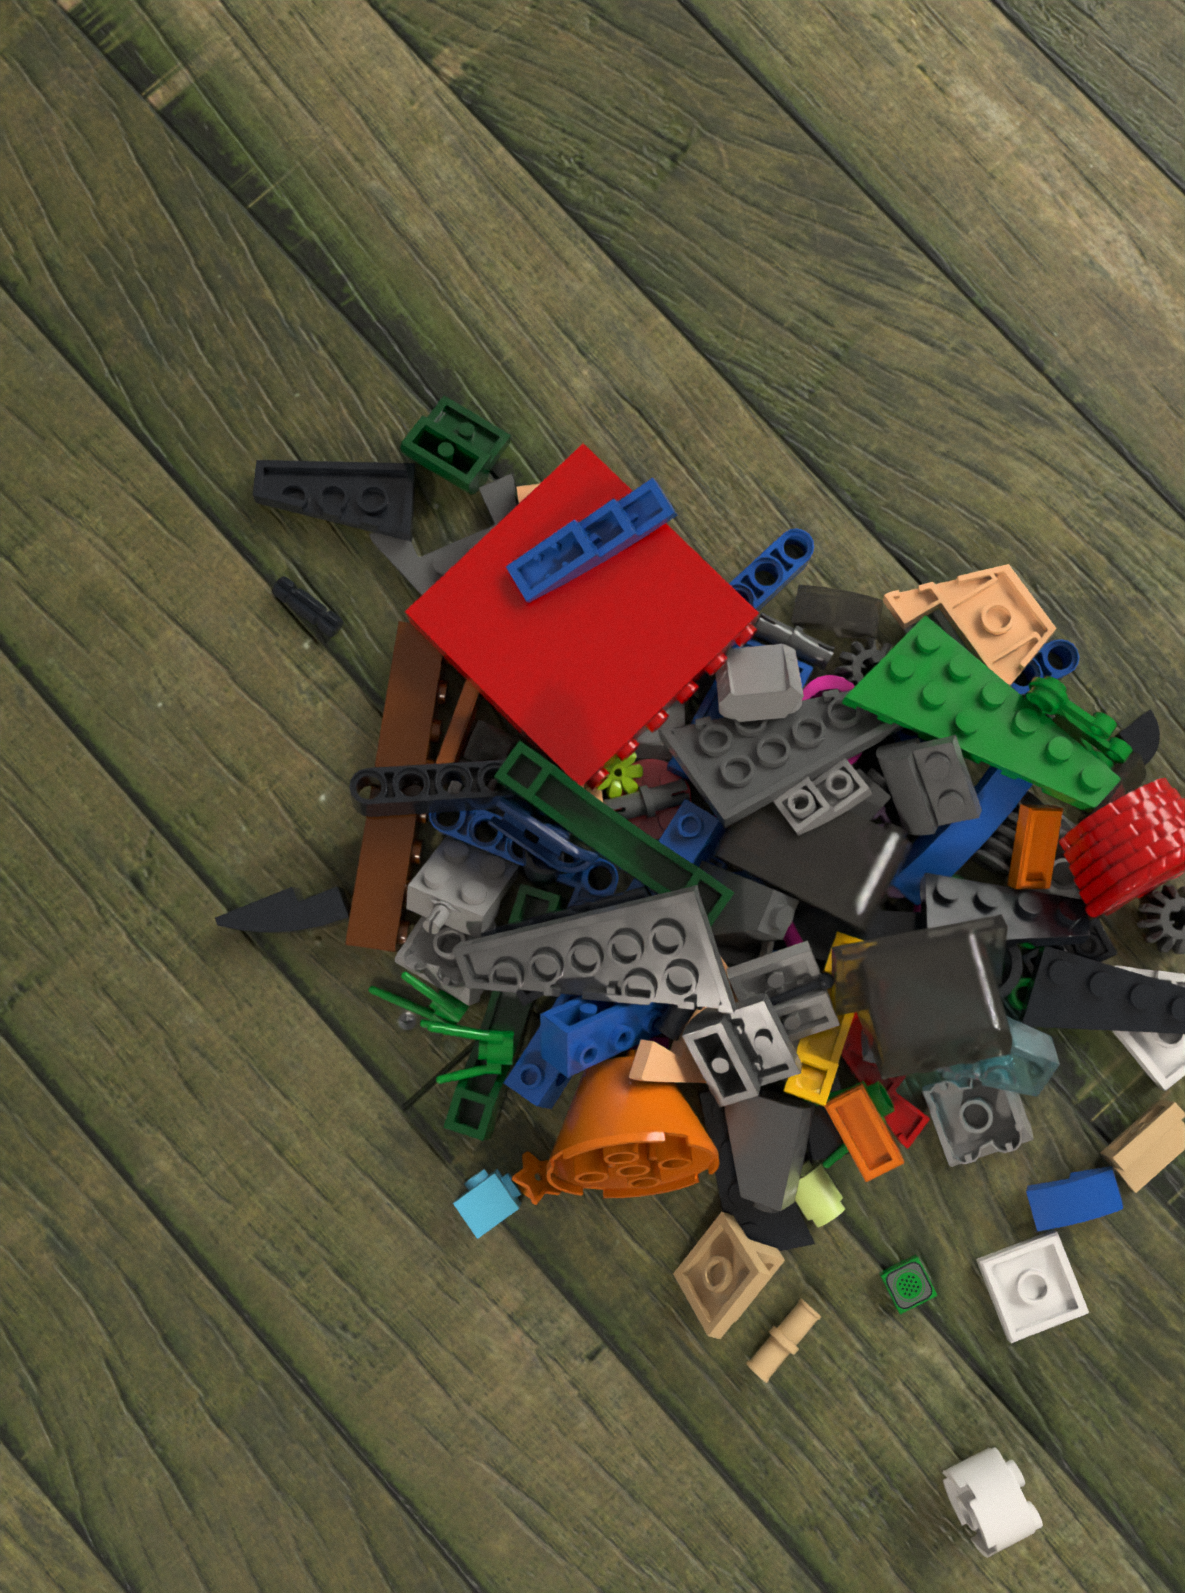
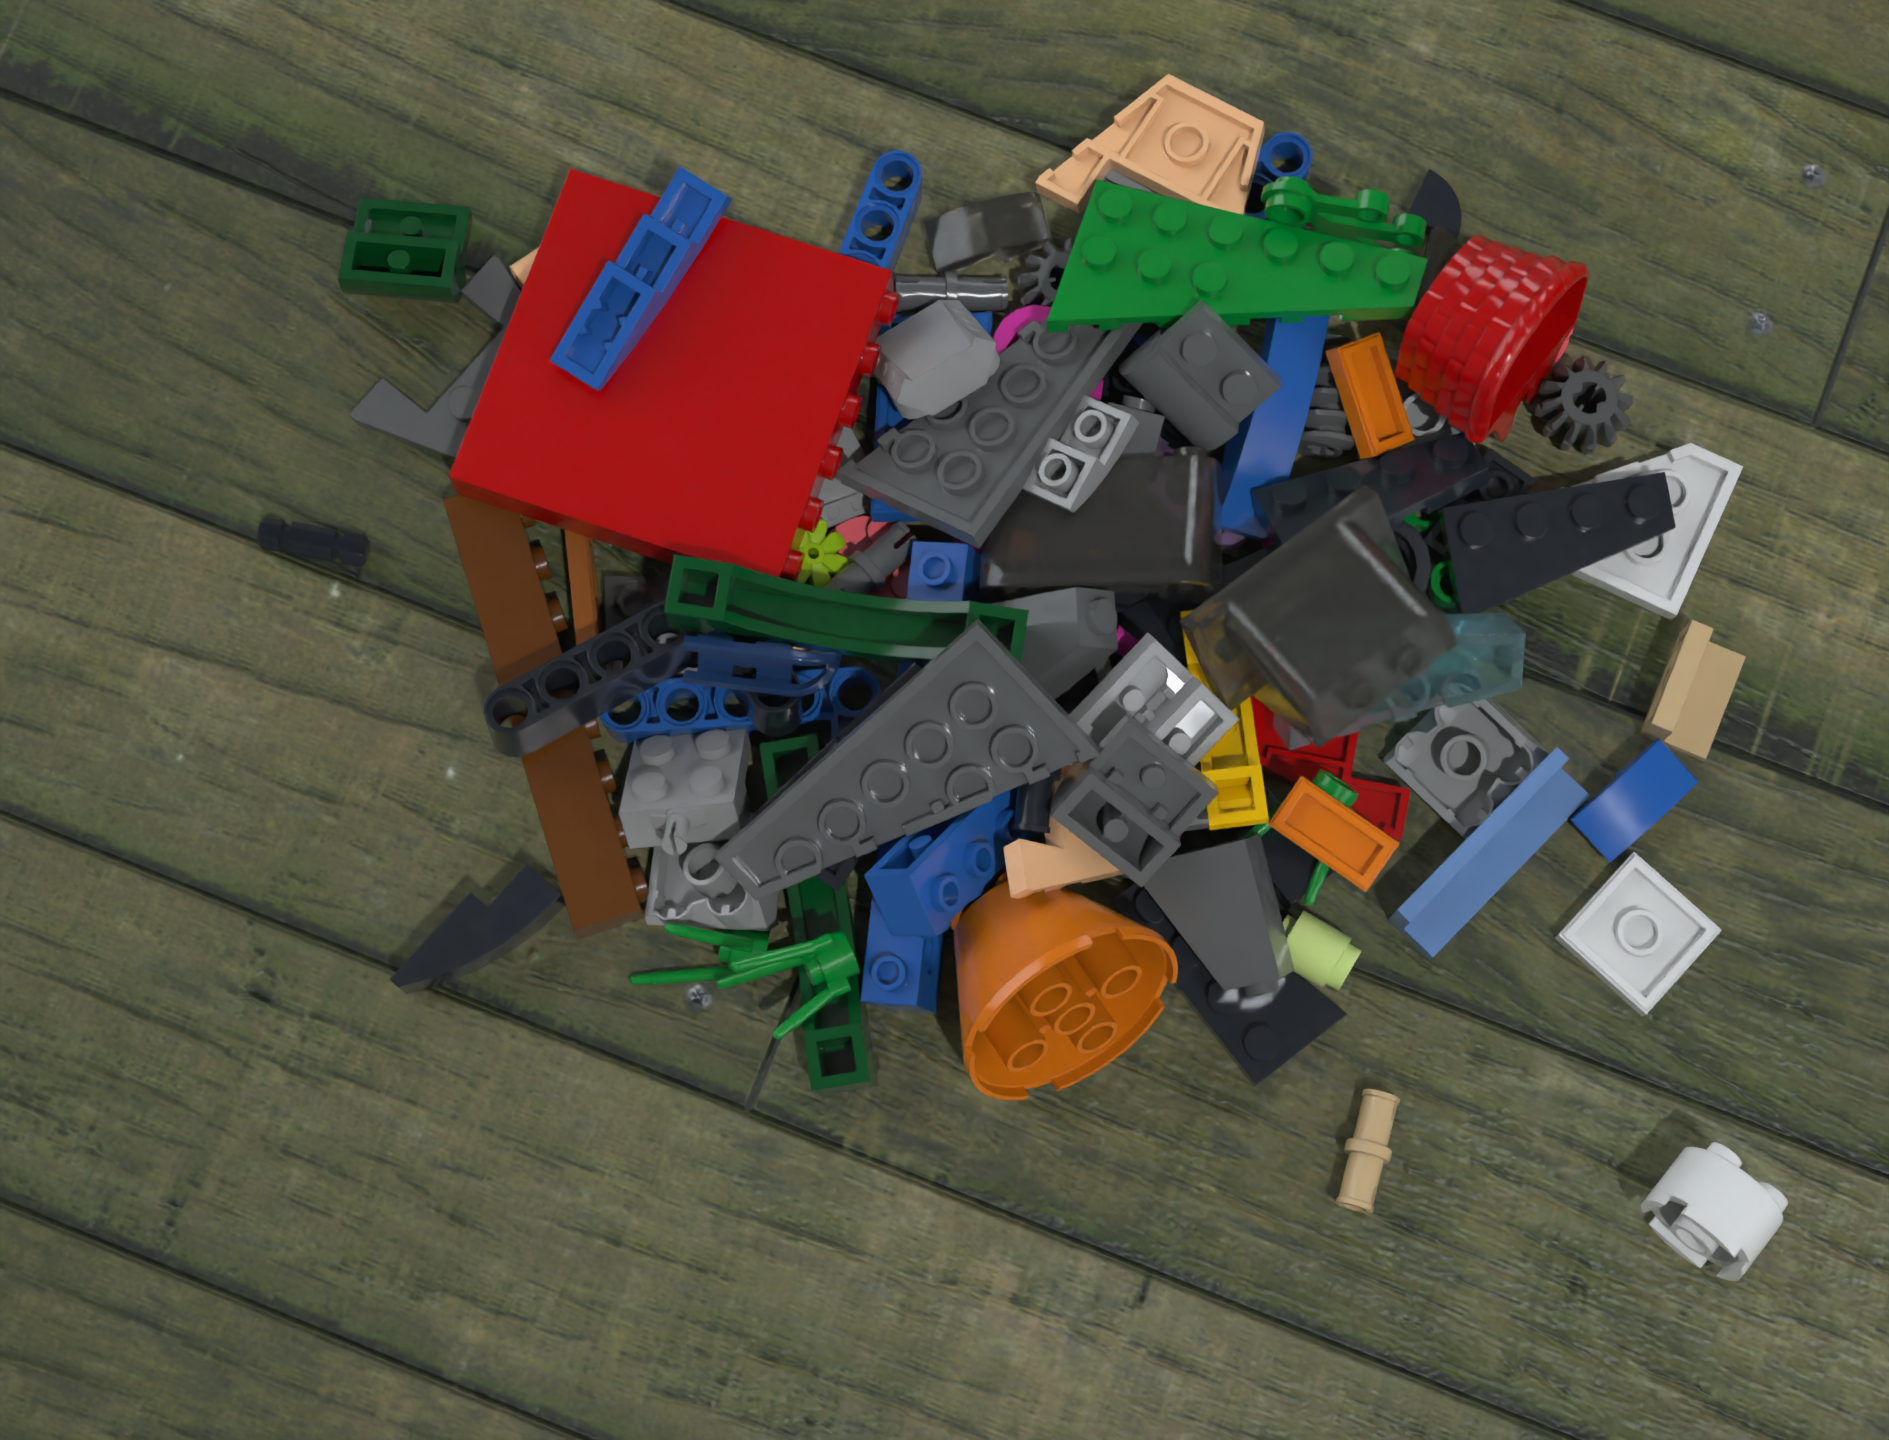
camera: 30 degrees left, 5 degrees down
black wing [253,460,417,542] -> none
medium azure brick [453,1169,522,1239] -> none
orange plate [512,1152,562,1205] -> none
tan bracket [673,1212,785,1339] -> none
black hinge [769,972,834,1006] -> none
tile [879,1254,938,1314] -> none
none -> medium blue fence [1388,747,1590,960]

